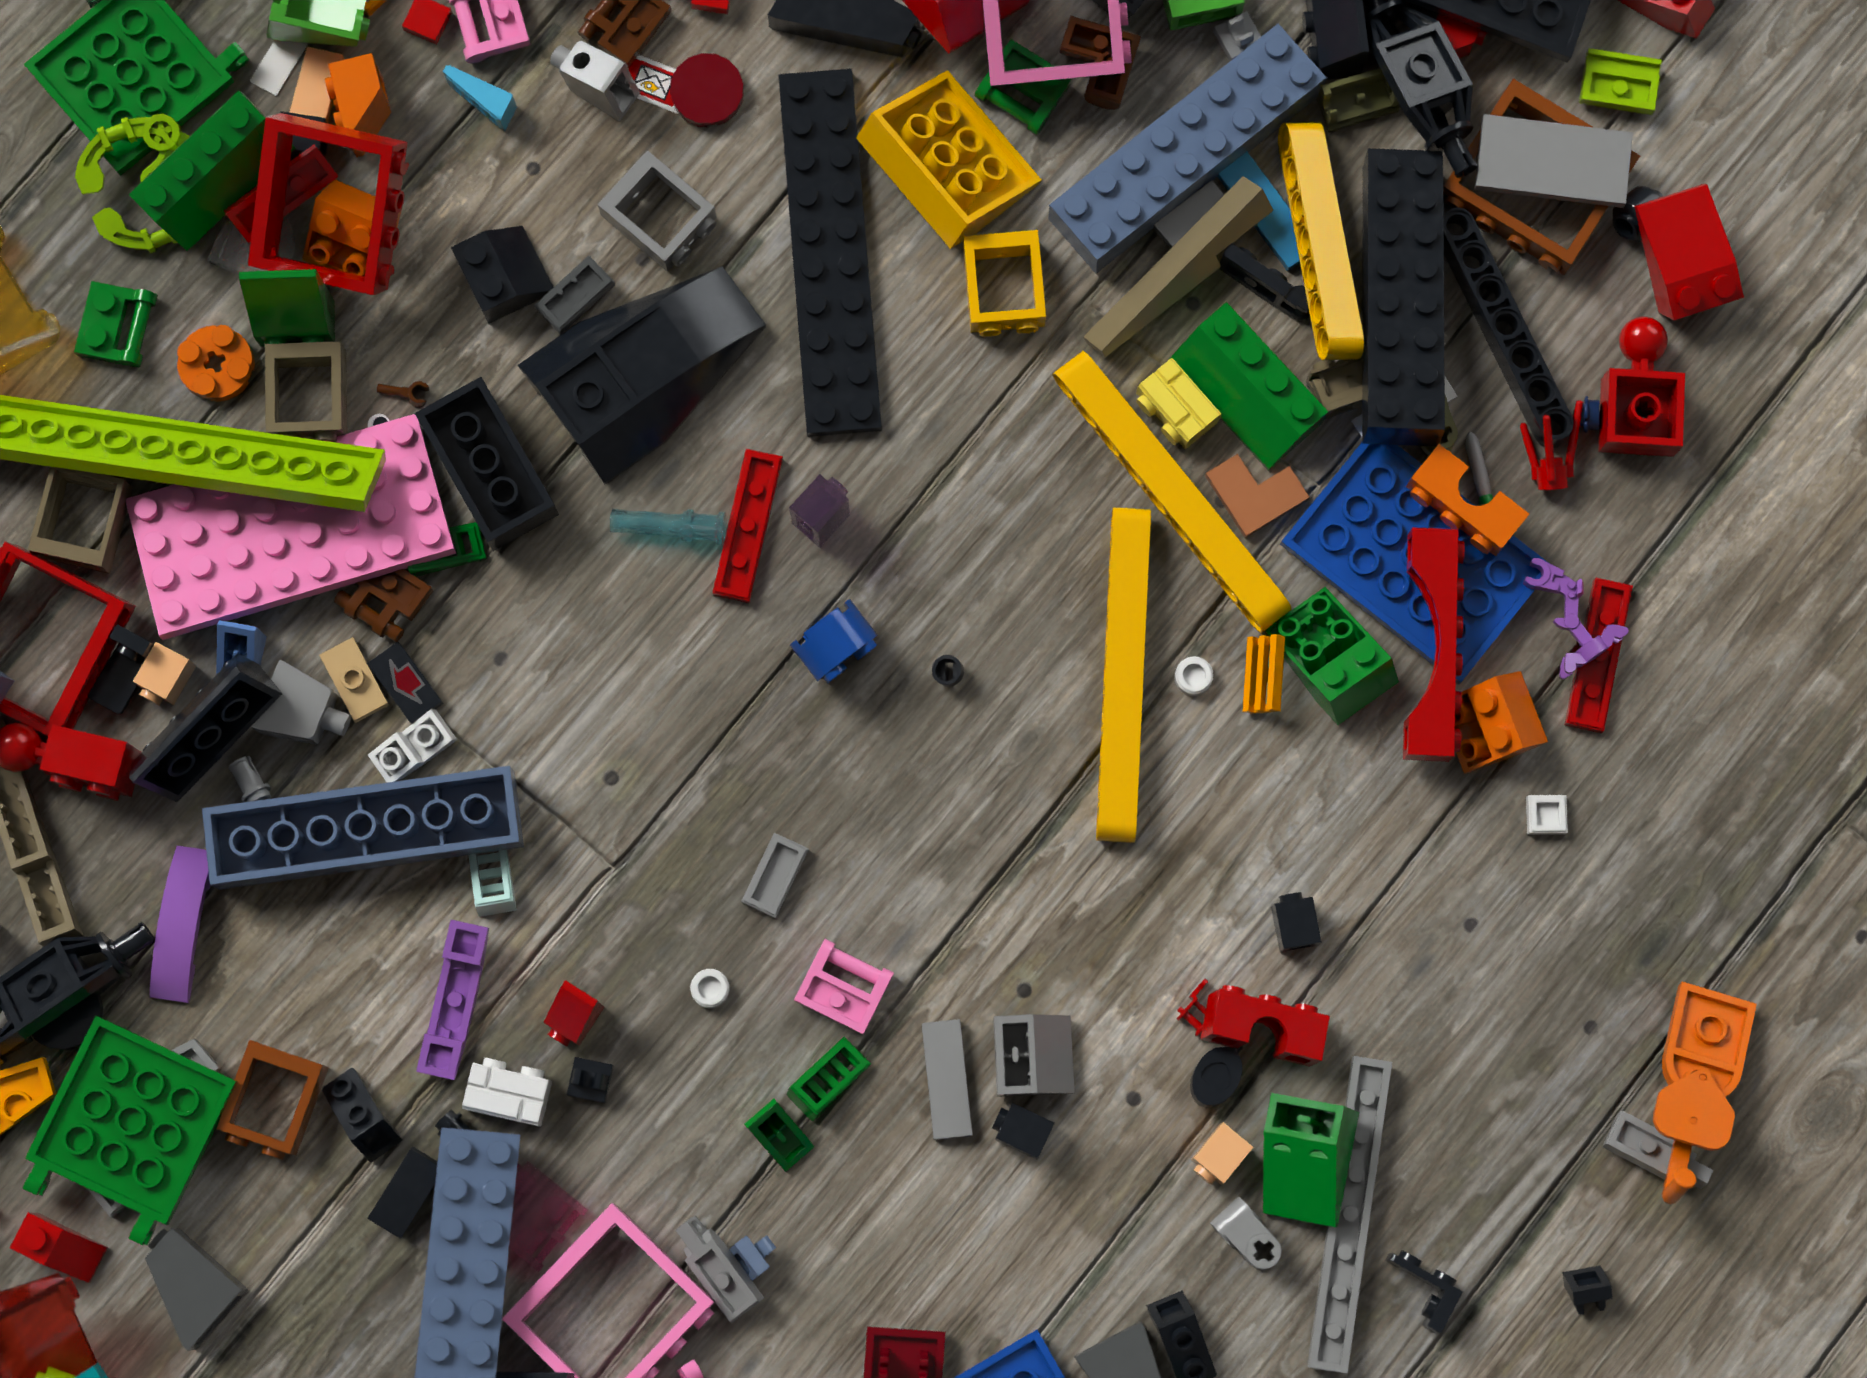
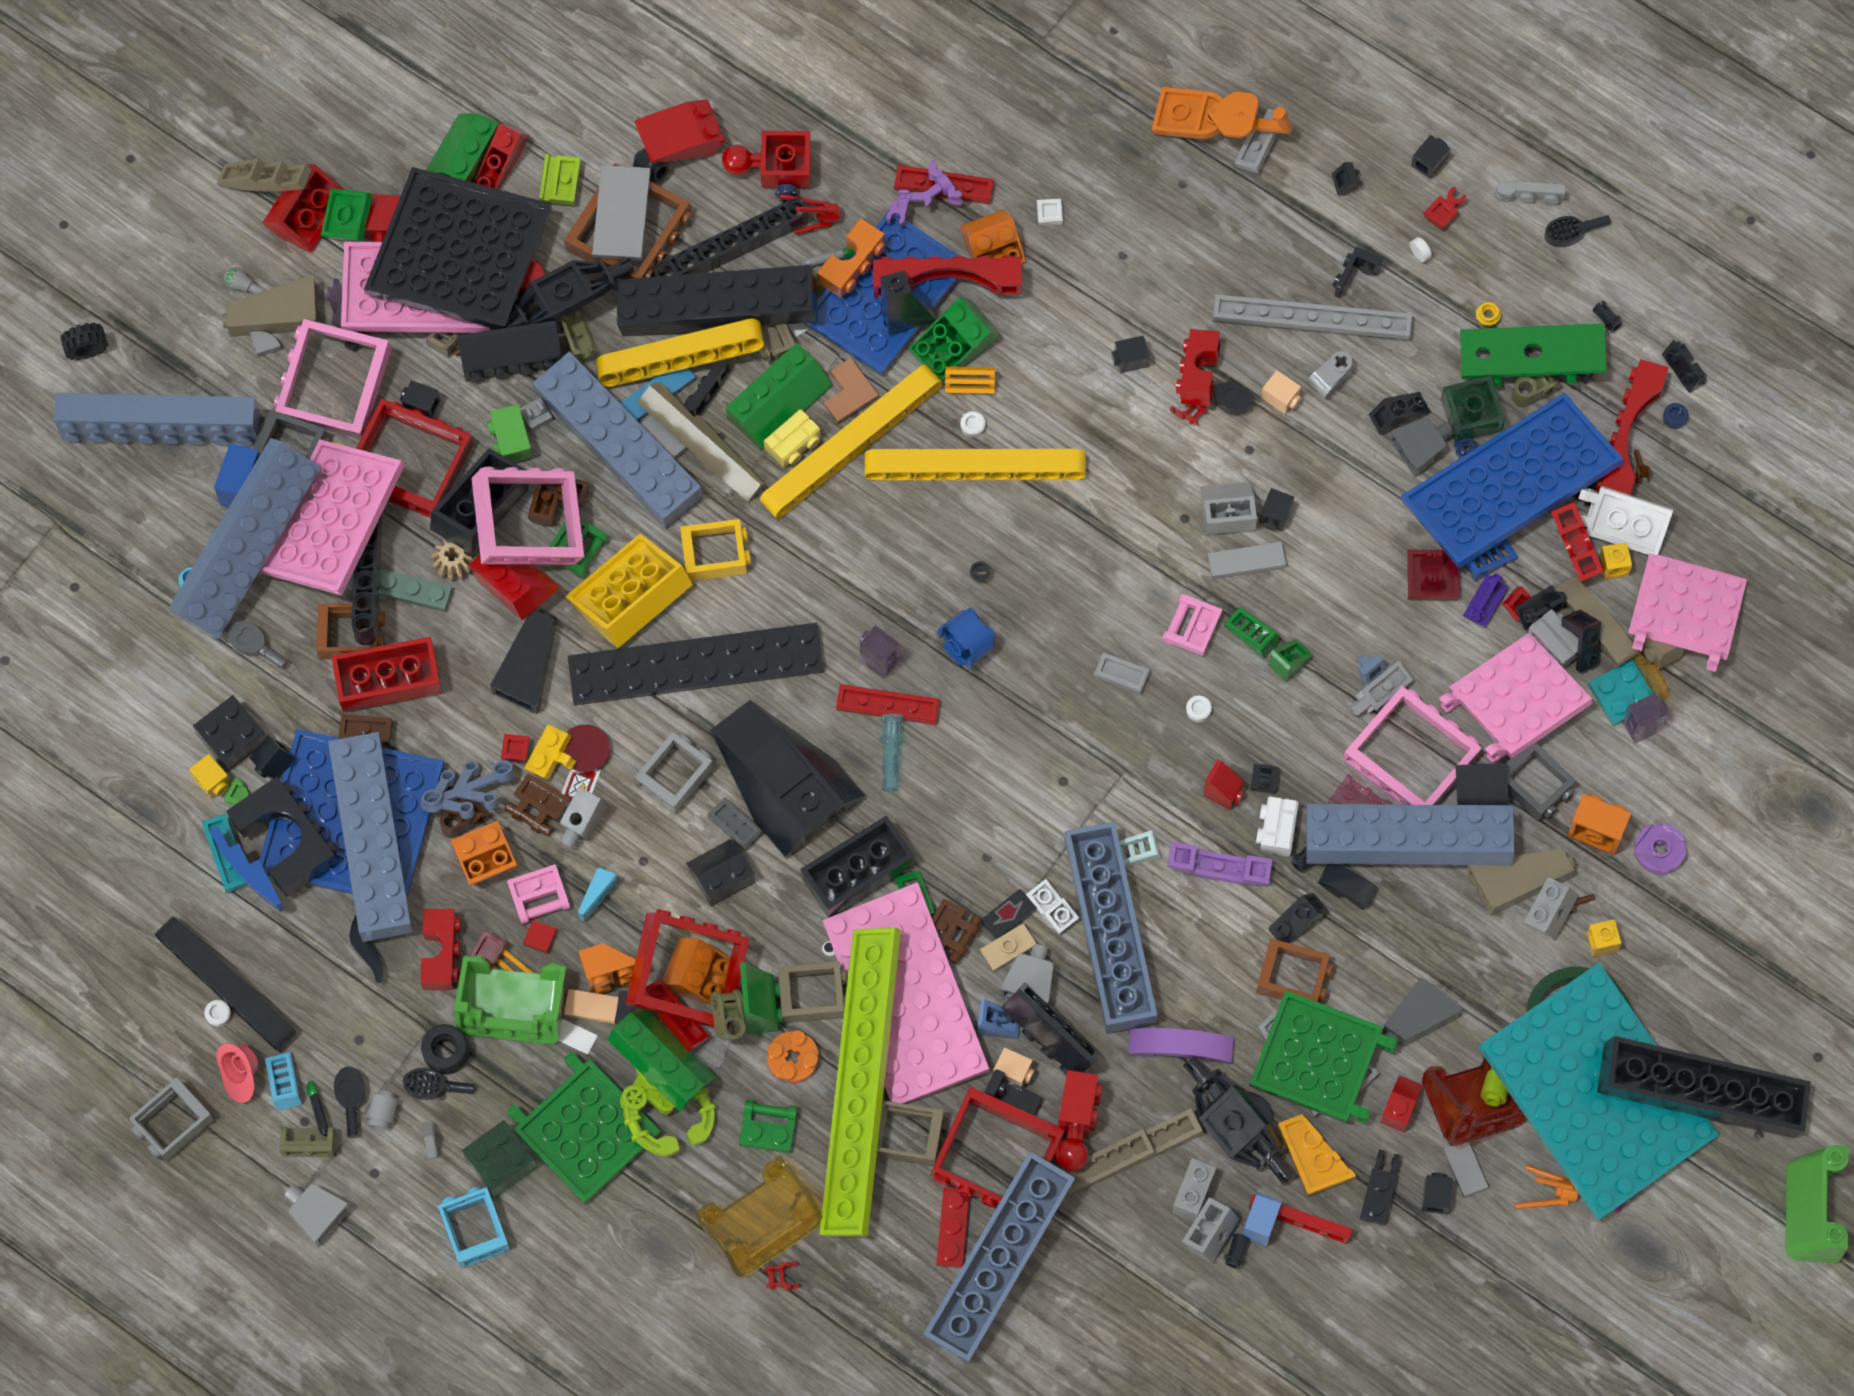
camera: 90 degrees left, 10 degrees down
light grey pin [228,756,271,802] -> none
reddish brown hand [377,381,429,407] -> none
green slope [1263,1093,1359,1228] -> none
none -> yellow plate [524,724,577,781]
none -> olive piece [710,989,745,1040]
none -> black slope [880,270,936,335]

